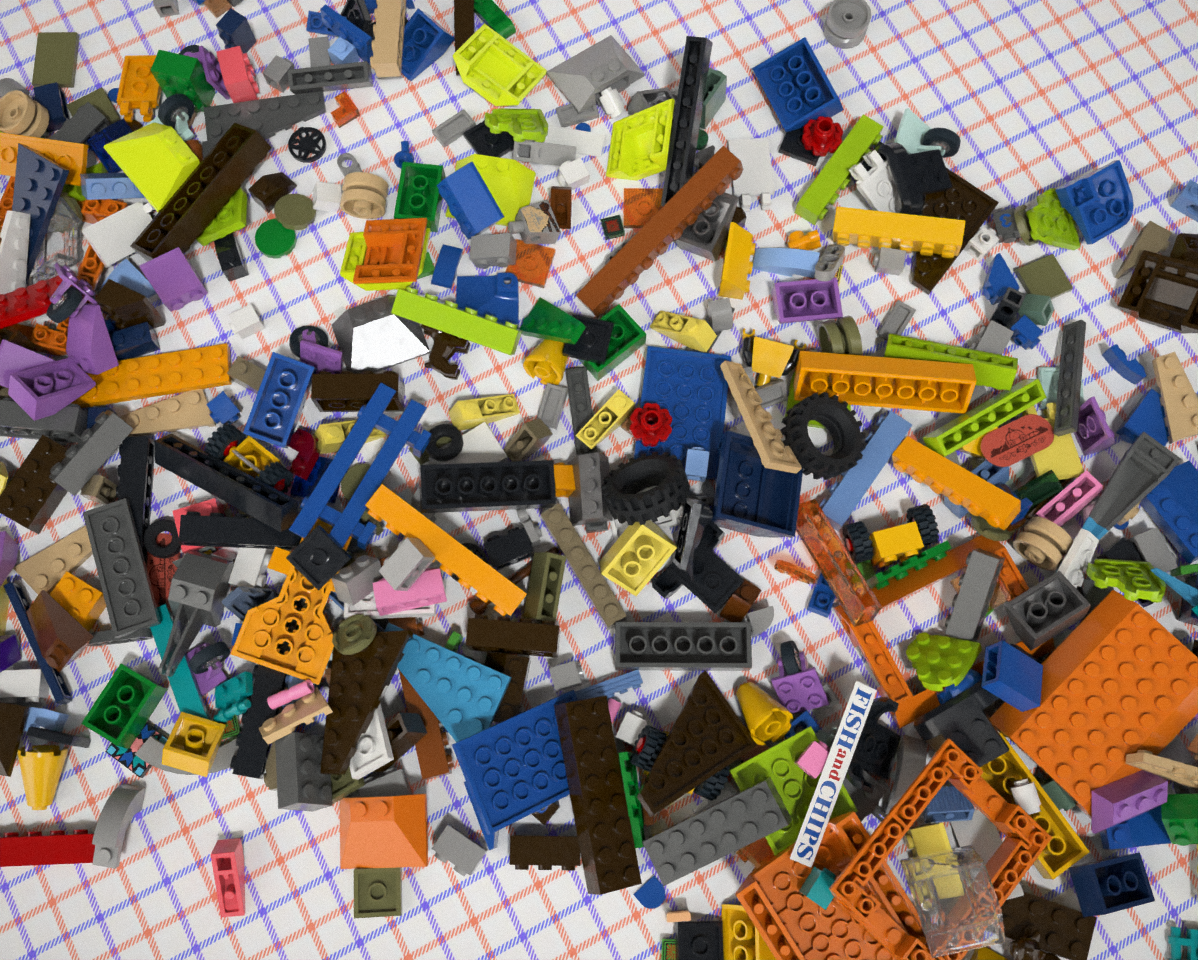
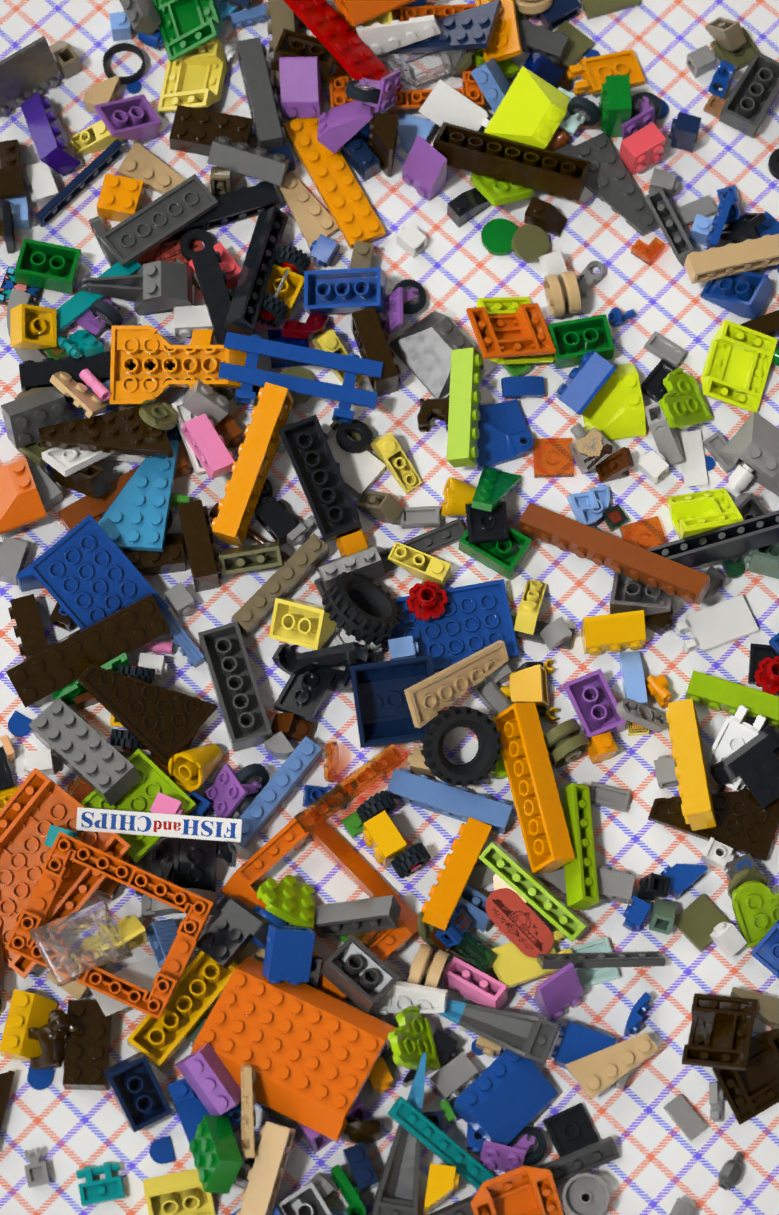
camera: 70 degrees right, 5 degrees down
medium lavender slope [8,357,96,421] -> none
reddish brown slope [26,590,94,672] -> none
sand blue wing [221,586,278,622] -> none
black tile [286,525,352,590] -> none
black wheel [288,127,326,163] -> none
light grey brick [379,537,436,591] -> none
light grey brick [470,233,517,269] -> none
green wing [865,540,952,590] -> none
white brick [1010,778,1041,815] -> none
none -> white brick [23,749,54,776]
none -> blue piece [149,1136,176,1164]
none -> medium blue brick [236,736,322,849]
none -> tan brick [407,746,434,777]
none -> light blue brick [567,486,610,526]
none -> light orange brick [587,732,618,764]
none -> white brick [710,921,747,957]

